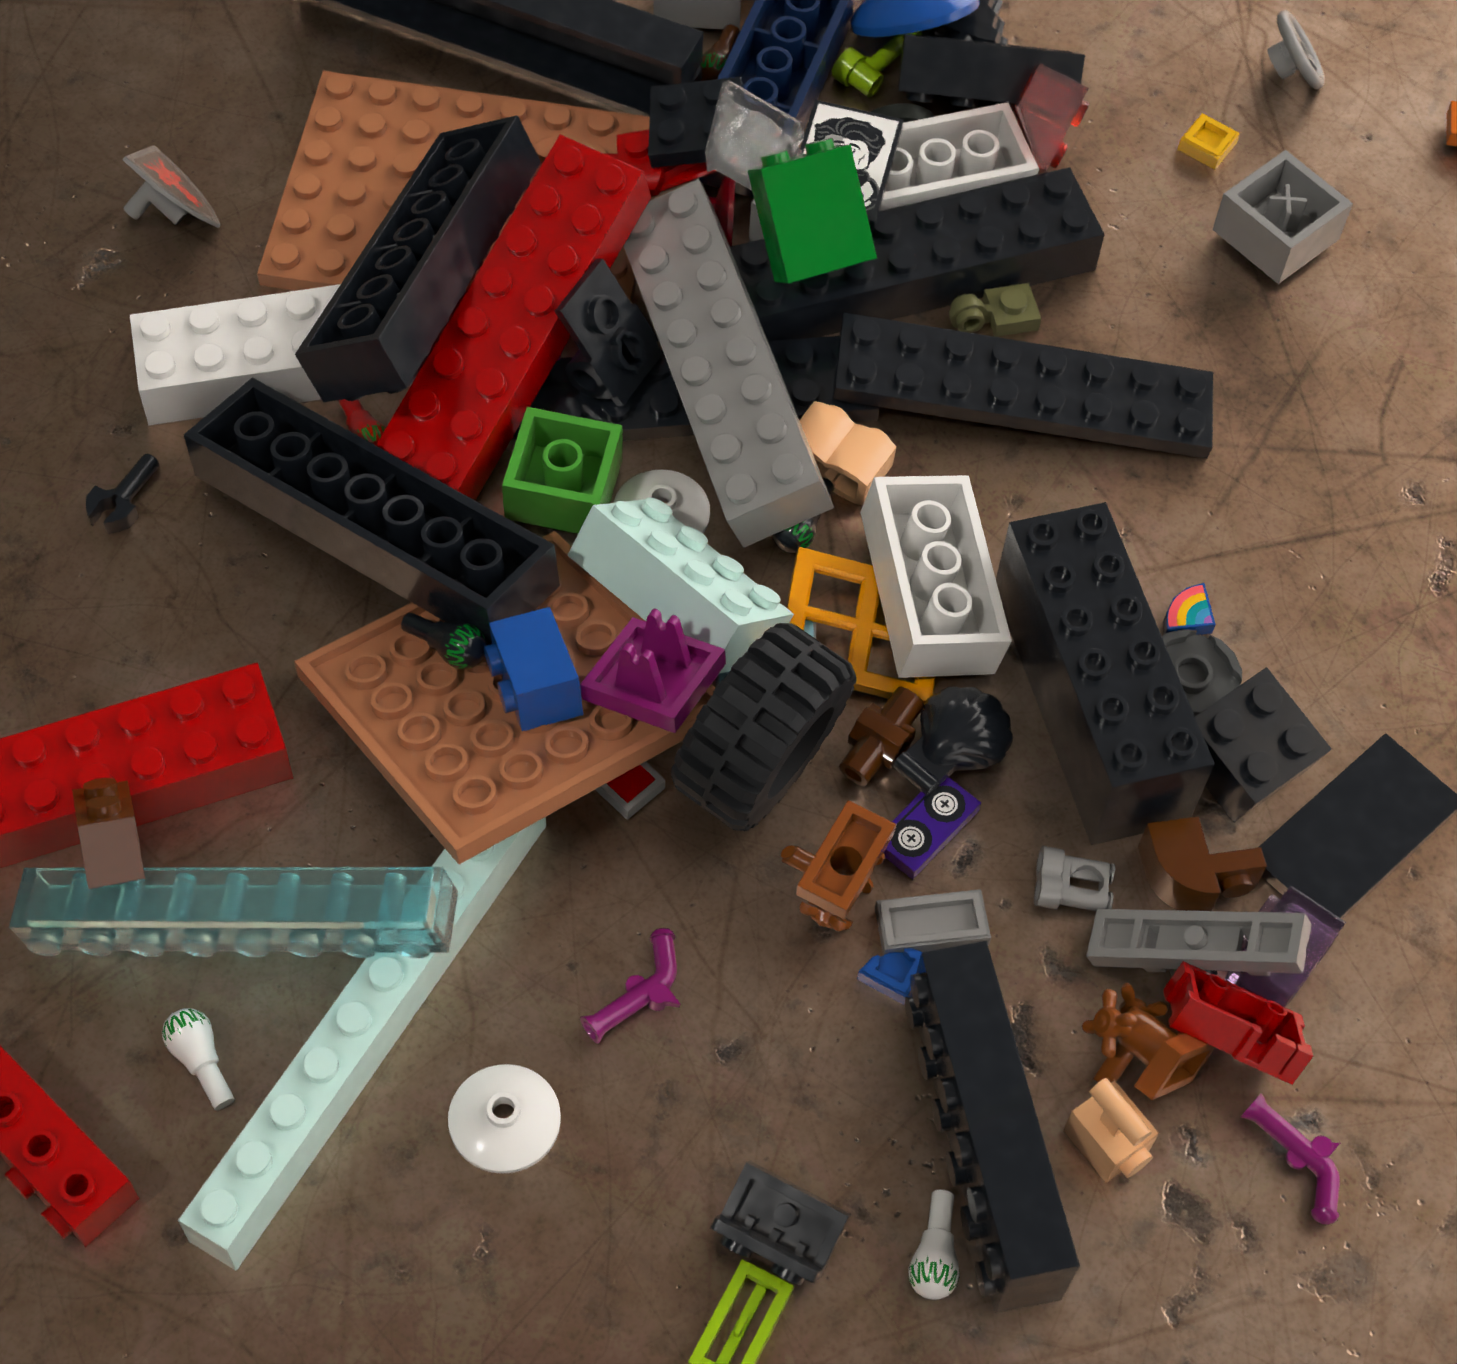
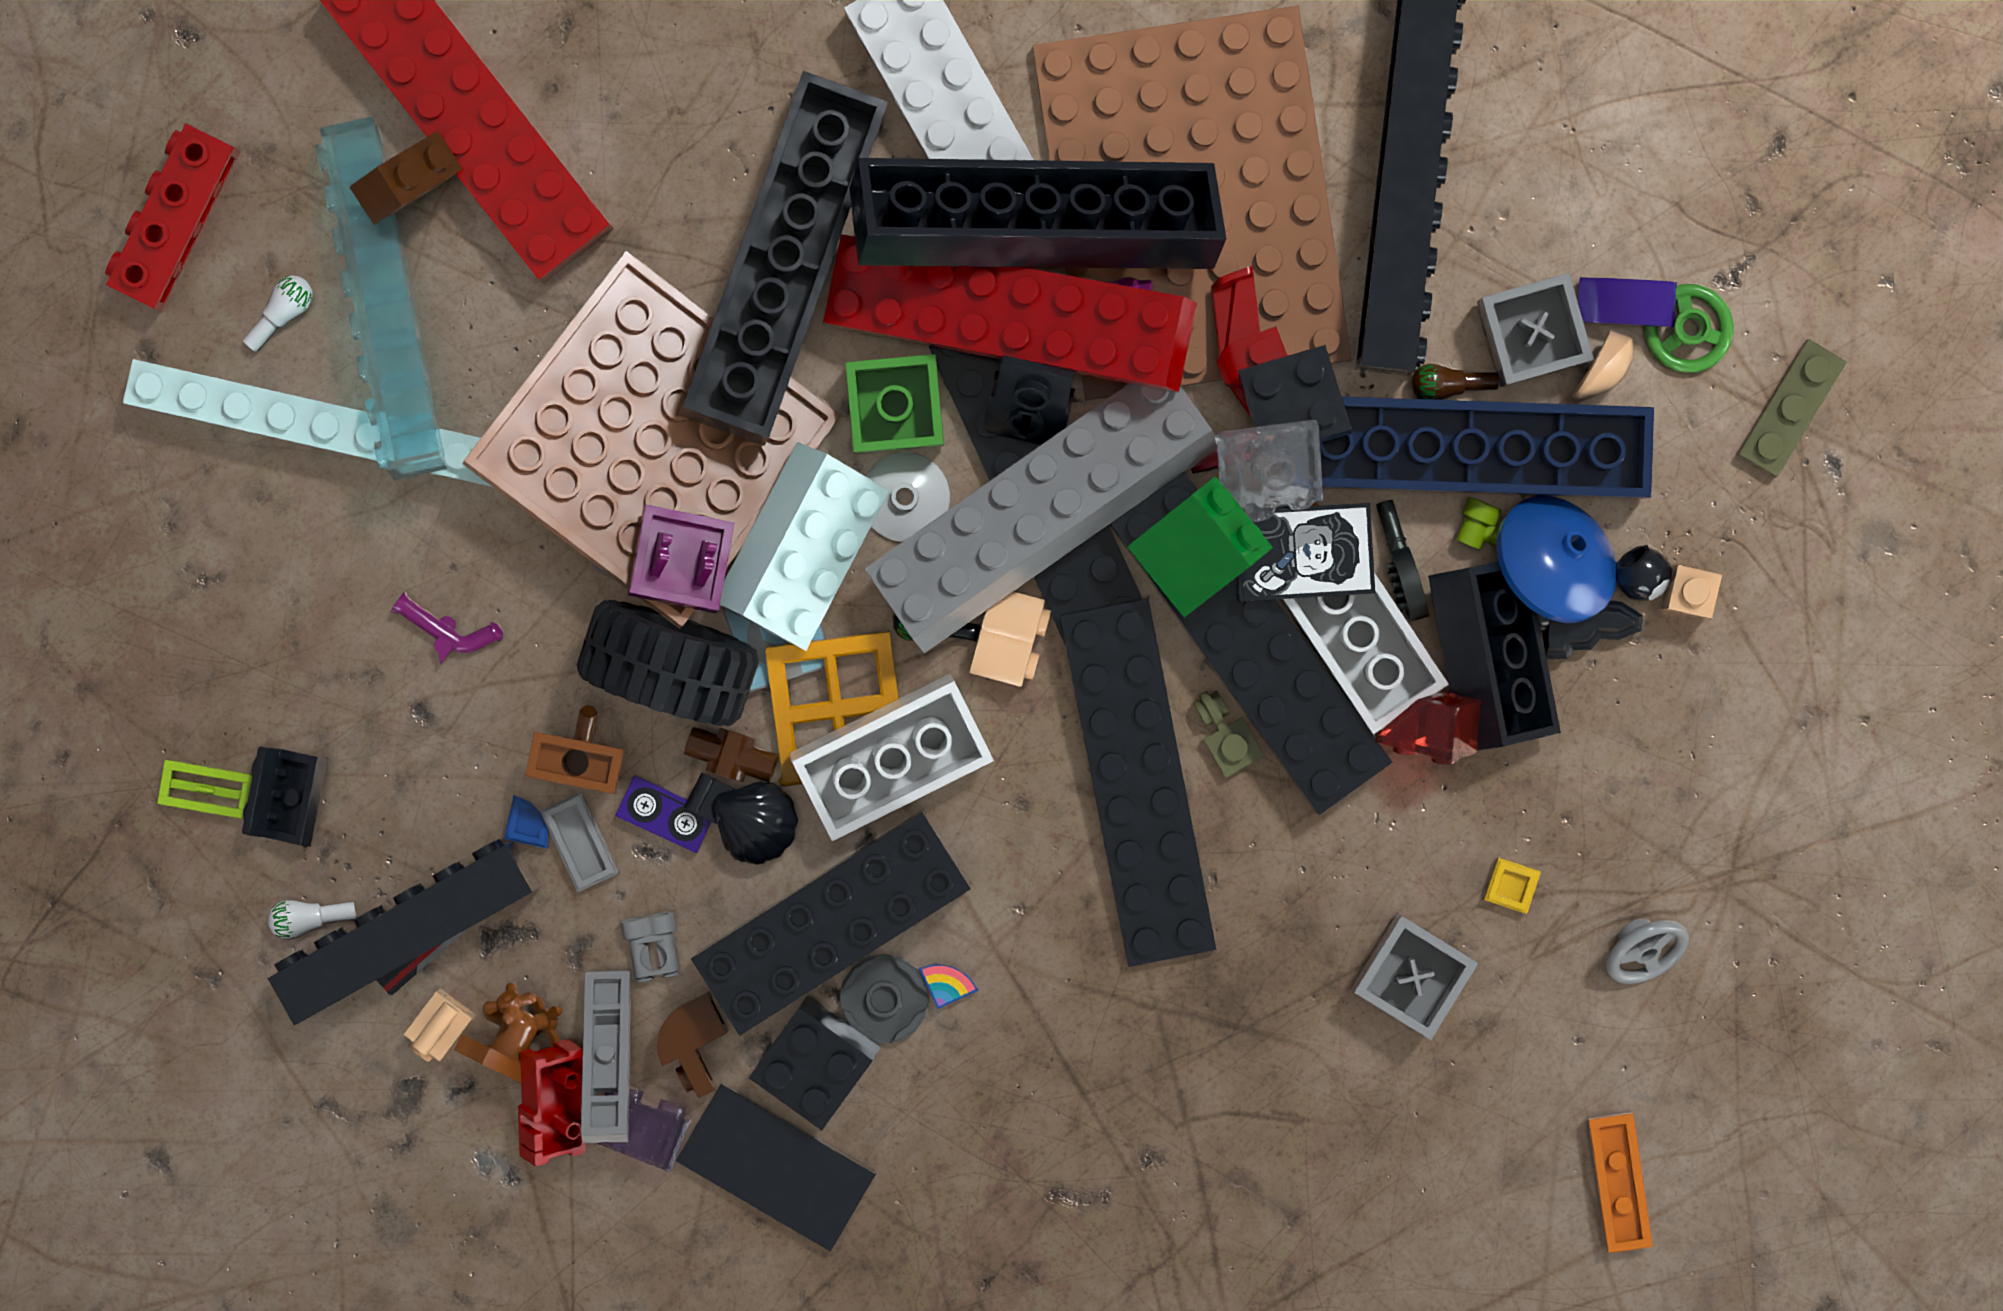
camera: 75 degrees right, 30 degrees up
black bar [86,454,159,534] -> none
black piece [401,612,487,670] -> none
white dish [448,1064,561,1174] -> none
blue brick [484,607,584,731] -> none
magenta piece [1241,1092,1340,1225] -> none

